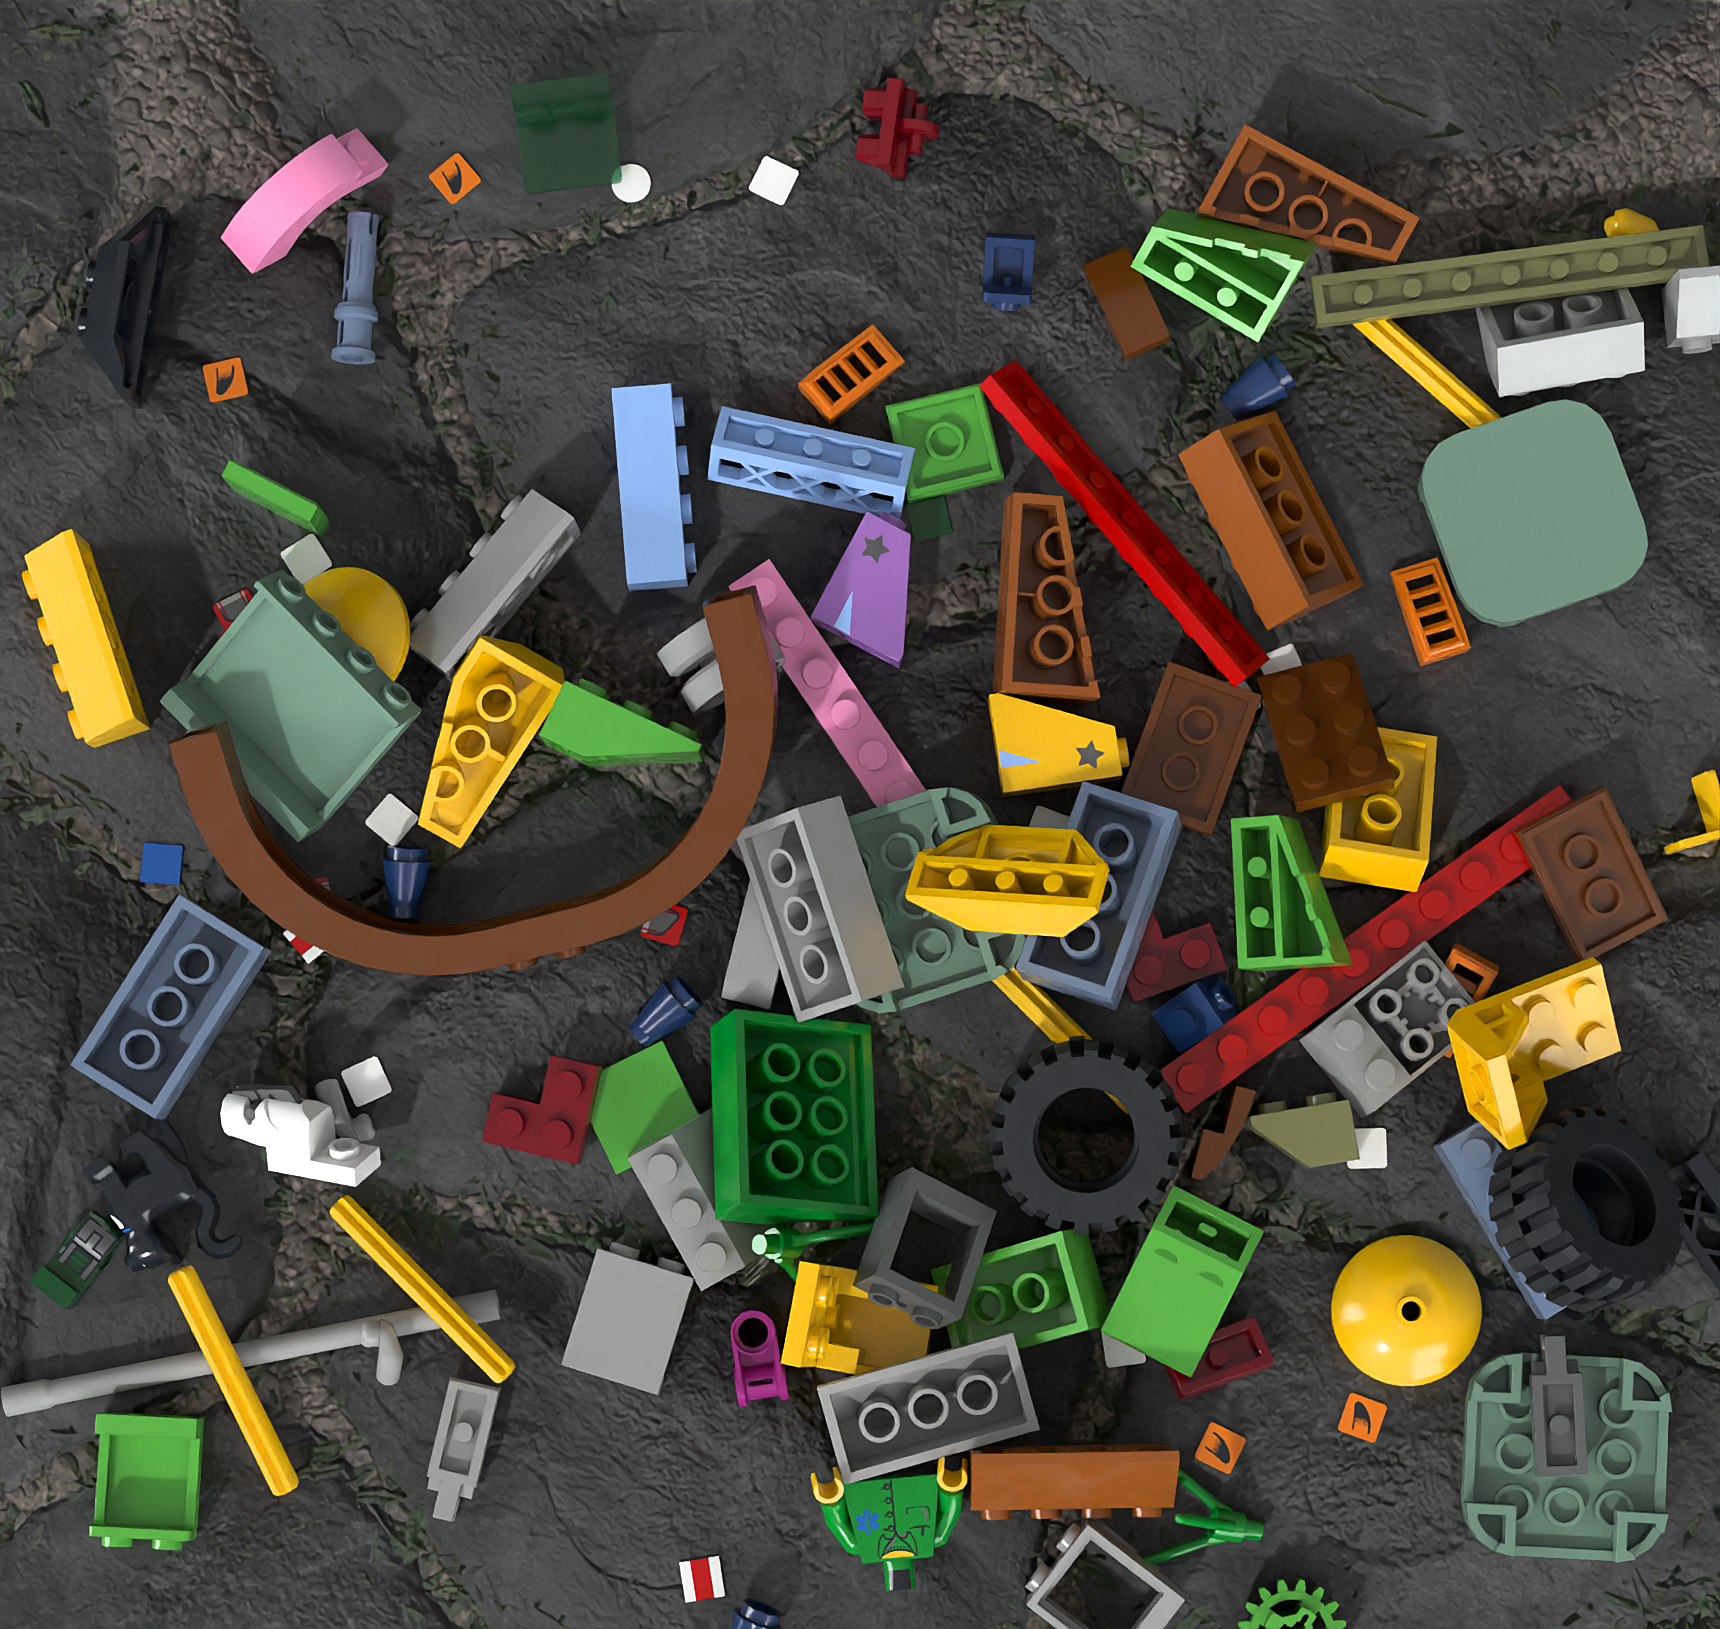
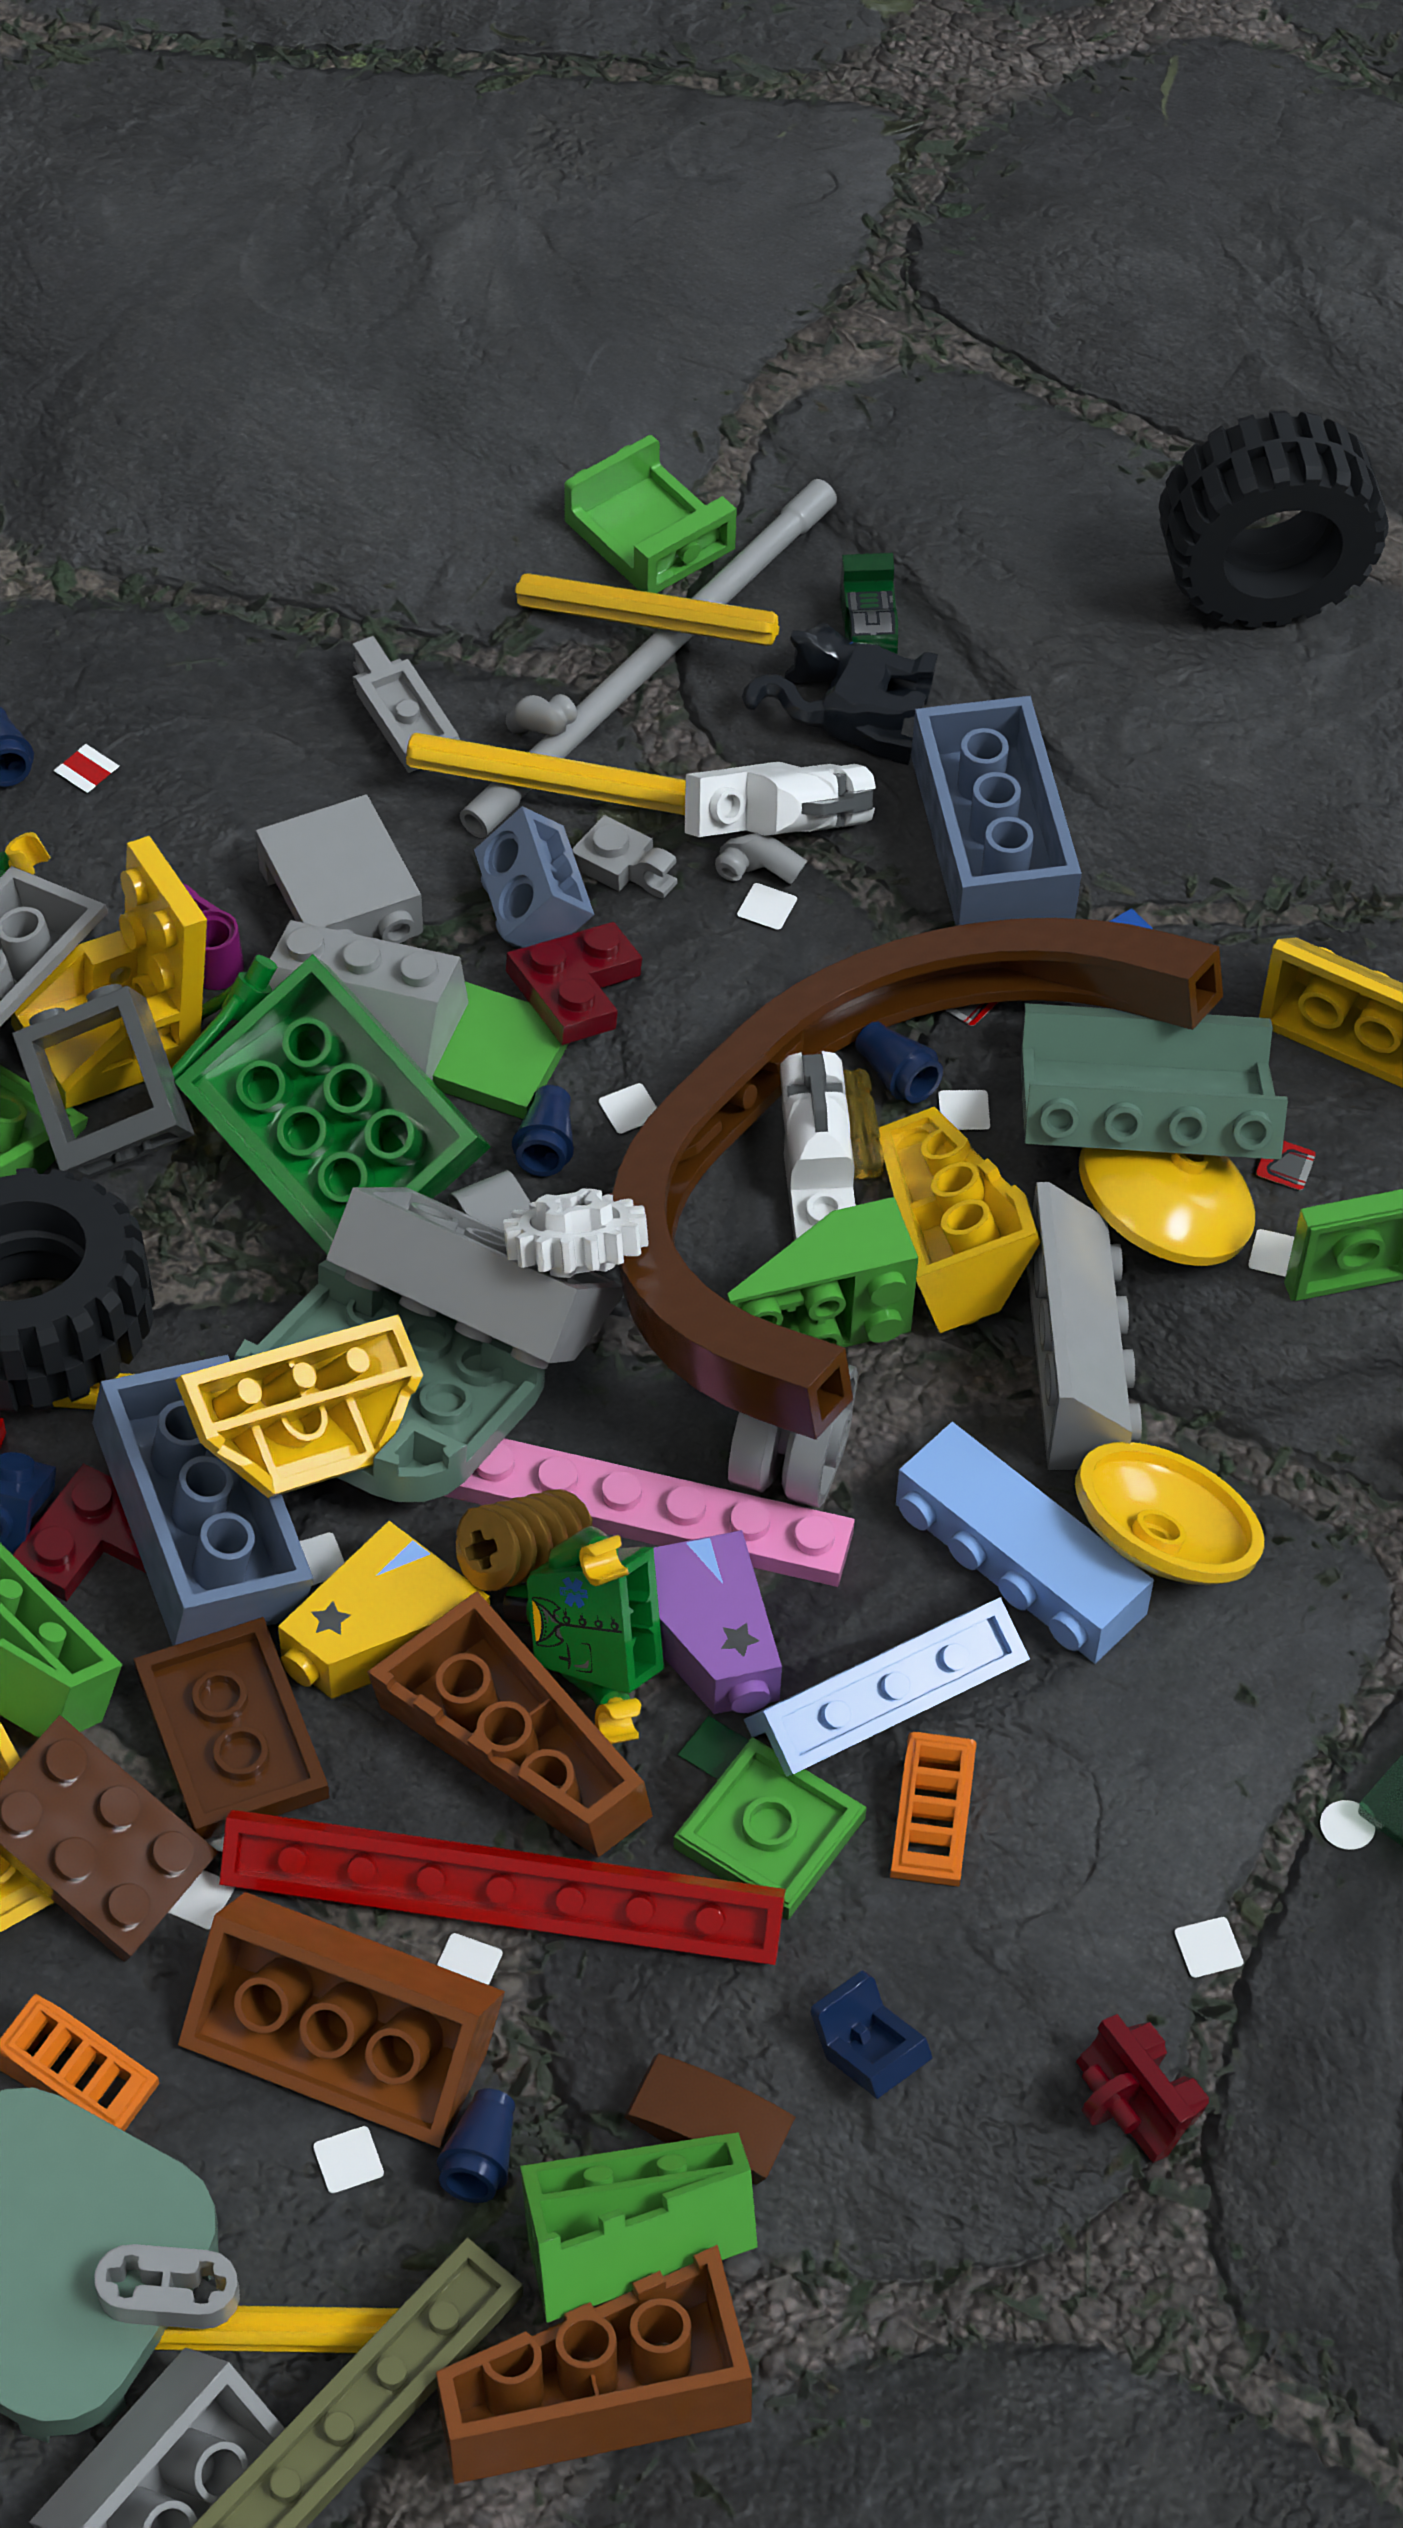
camera: 135 degrees right, 30 degrees down
none -> light grey beam [94,2244,240,2329]
none -> white sticker [313,2126,384,2193]
none -> white sticker [437,1933,503,1985]
none -> pearl gold piece [456,1489,593,1591]
none -> sand blue brick [474,806,594,948]
none -> white gear [503,1188,649,1278]
none -> green torso [503,1526,664,1744]
none -> light grey plate [572,815,677,898]
none -> white sticker [599,1083,657,1134]
none -> white plate [780,1051,856,1241]
none -> clear yellow axle [843,1068,885,1180]
none -> yellow dish [1075,1442,1264,1585]

